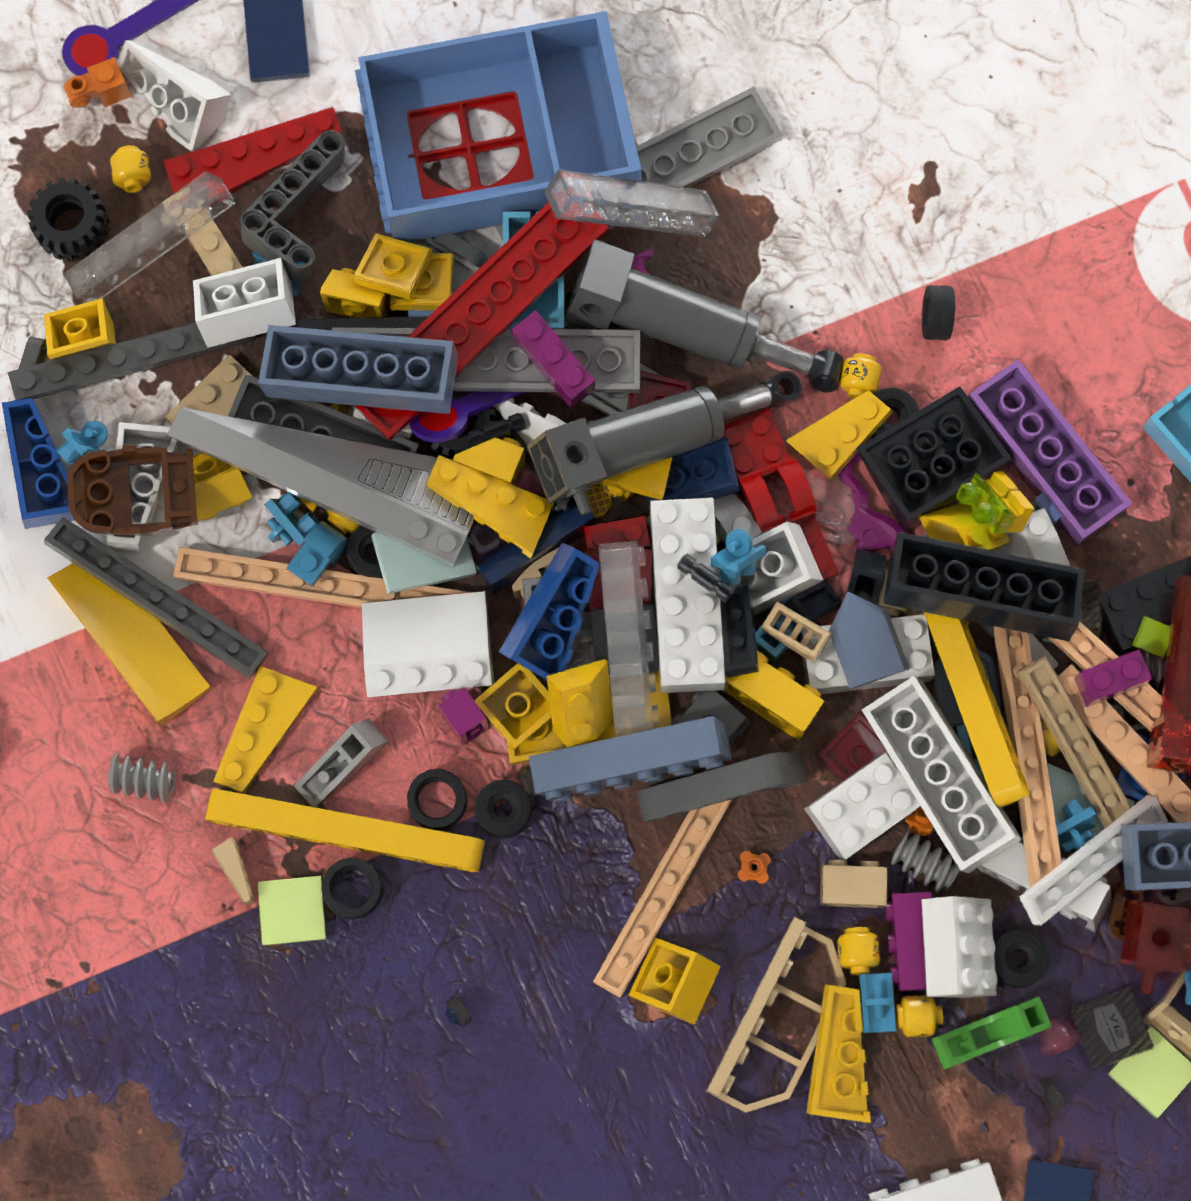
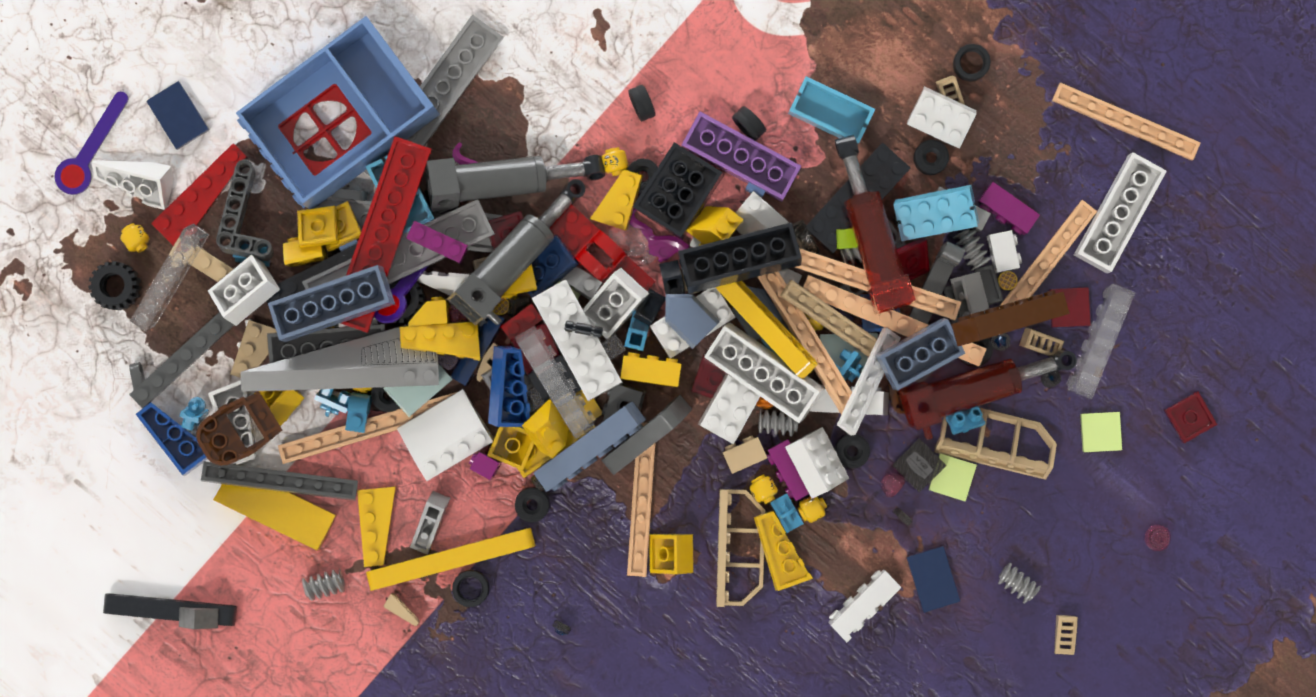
camera: 30 degrees left, 10 degrees up
yellow slope [44,298,116,360] -> none
orange brick [63,57,132,108] -> none
yellowish green tile [258,876,327,946] -> none
black tyre [407,769,467,830] -> none
black axle [466,413,526,448] -> none
clear brick [544,170,720,237] -> none
dark azure hips [710,529,766,585] -> none
black plate [720,585,759,678] -> none
orange plate [738,851,771,884] -> none
tan slope [761,602,831,663] -> none
bright green arch [932,996,1052,1070] -> none
clear neon green hips [956,471,1035,533] -> none
magenta brick [1074,650,1152,707] -> none
none -> black tyre [732,106,766,141]

